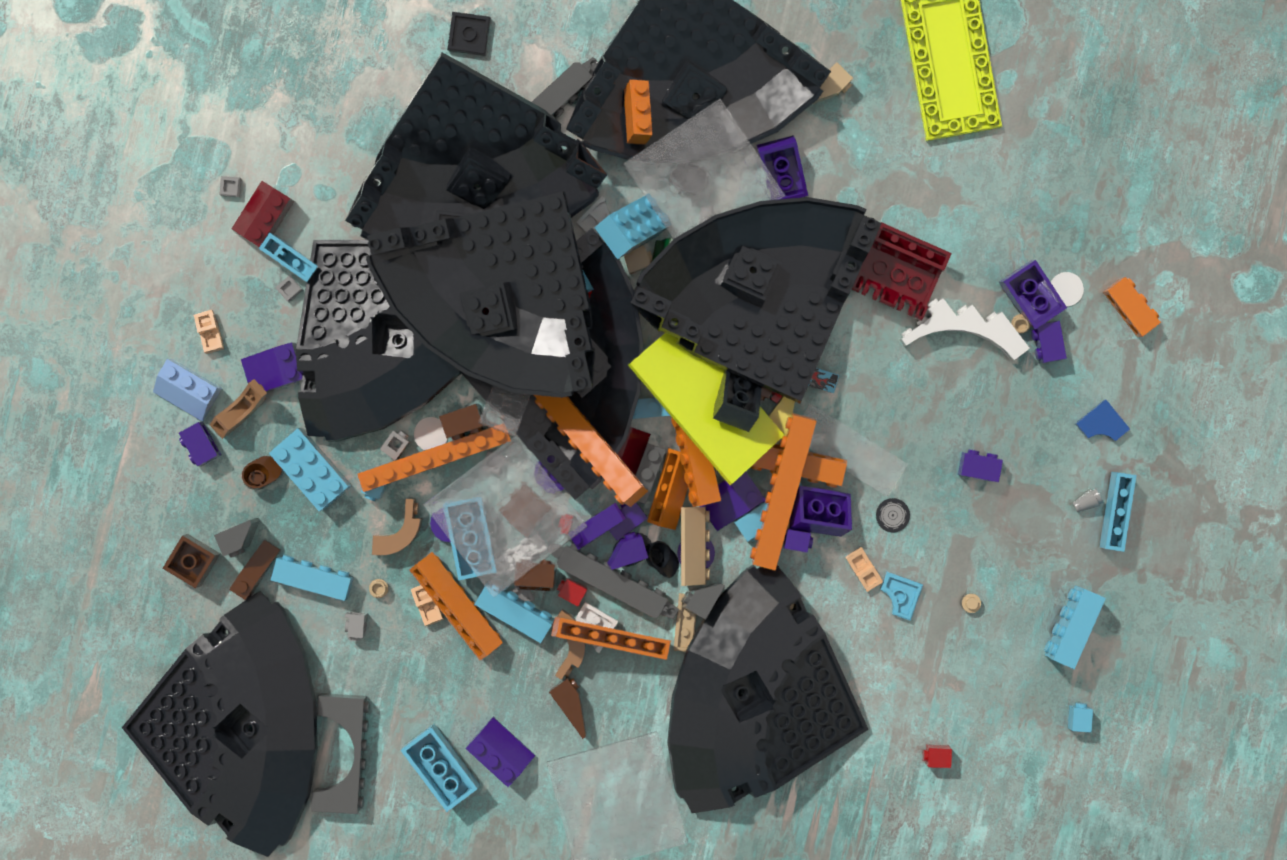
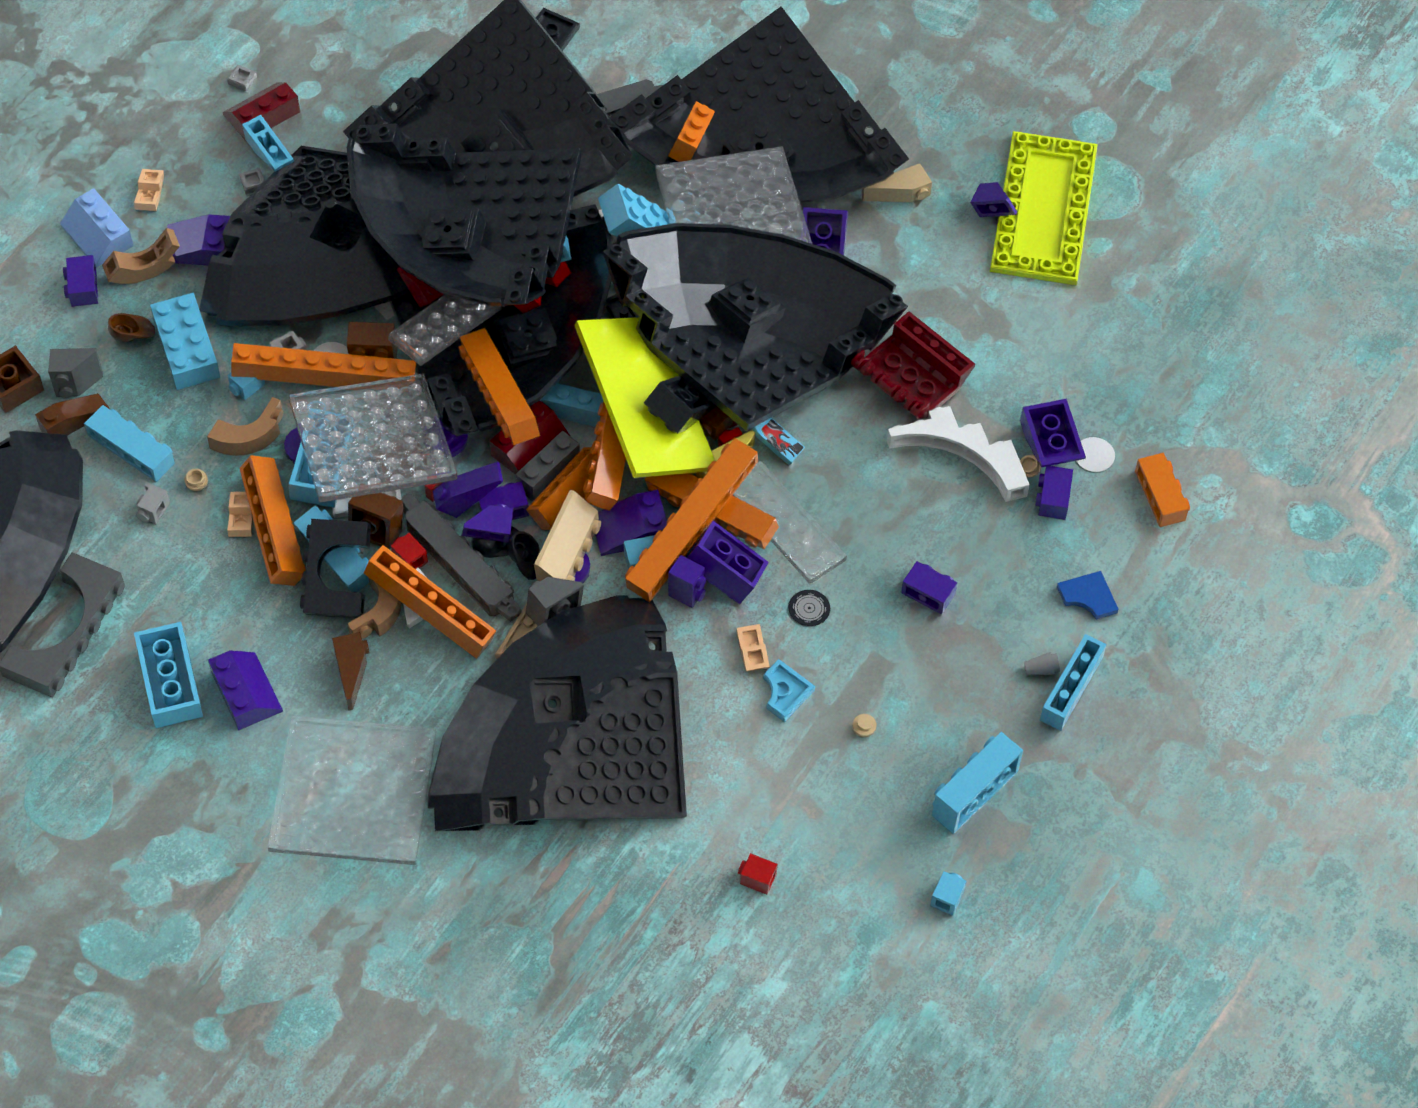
camera: 20 degrees right, 30 degrees down
none -> black arch [300,519,371,618]
none -> dark purple slope [970,182,1017,217]

